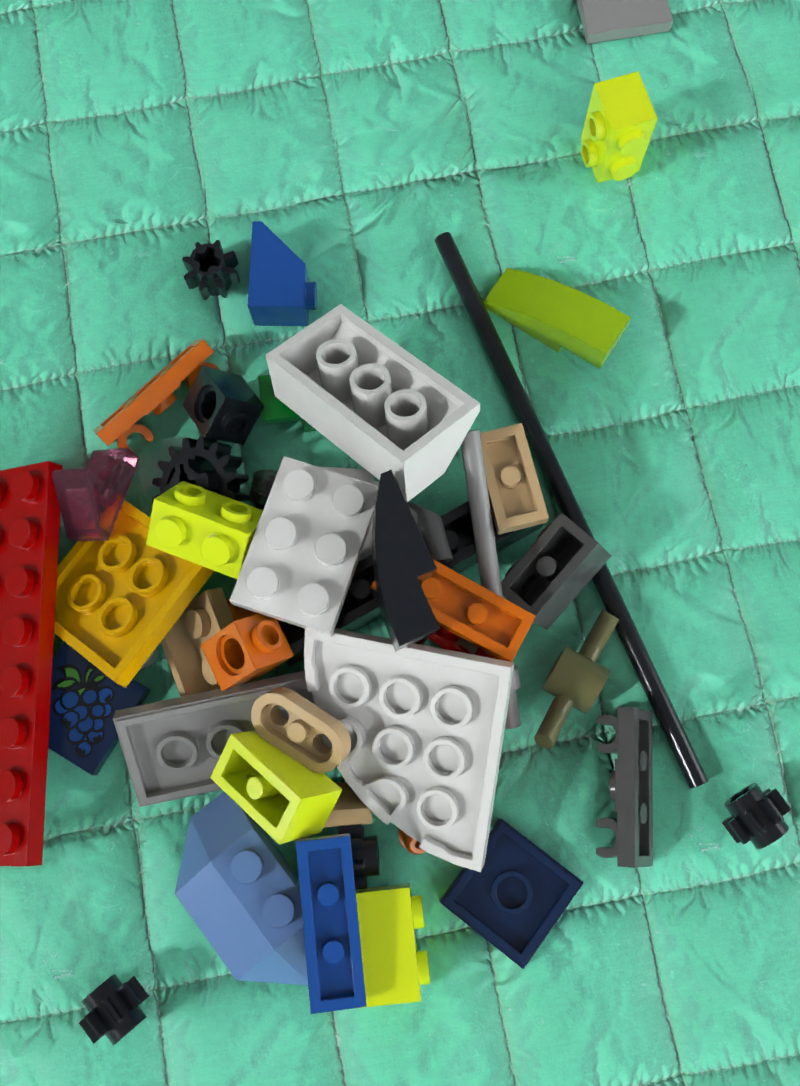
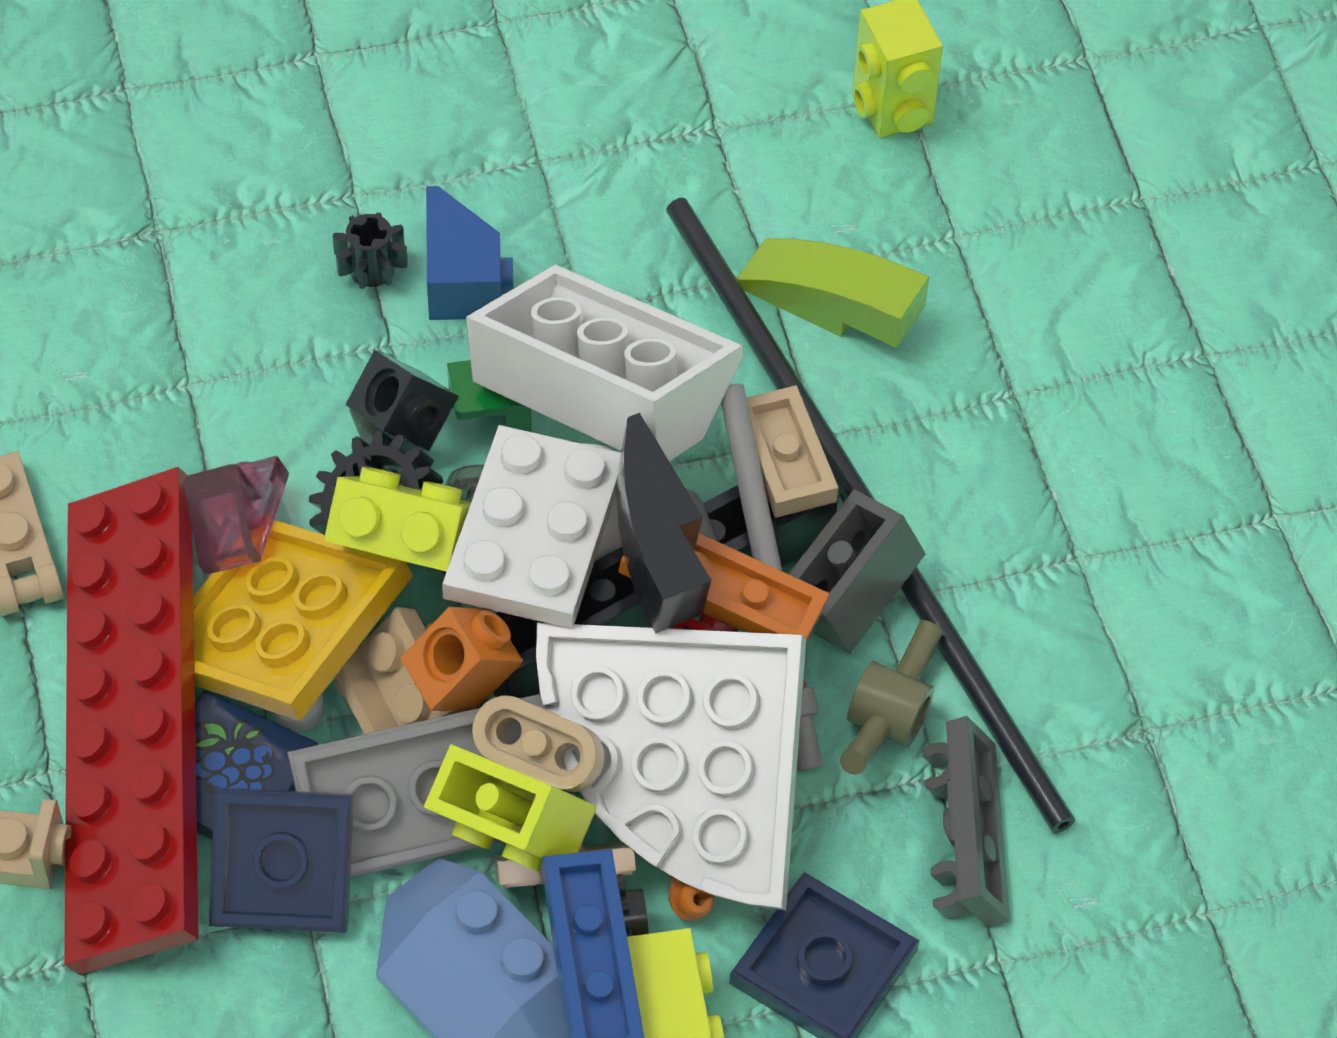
camera: 10 degrees left, 20 degrees down
orange plate [93,339,220,459] -> none
black gear [722,783,791,849] -> none
none -> dark blue tile [209,788,354,932]

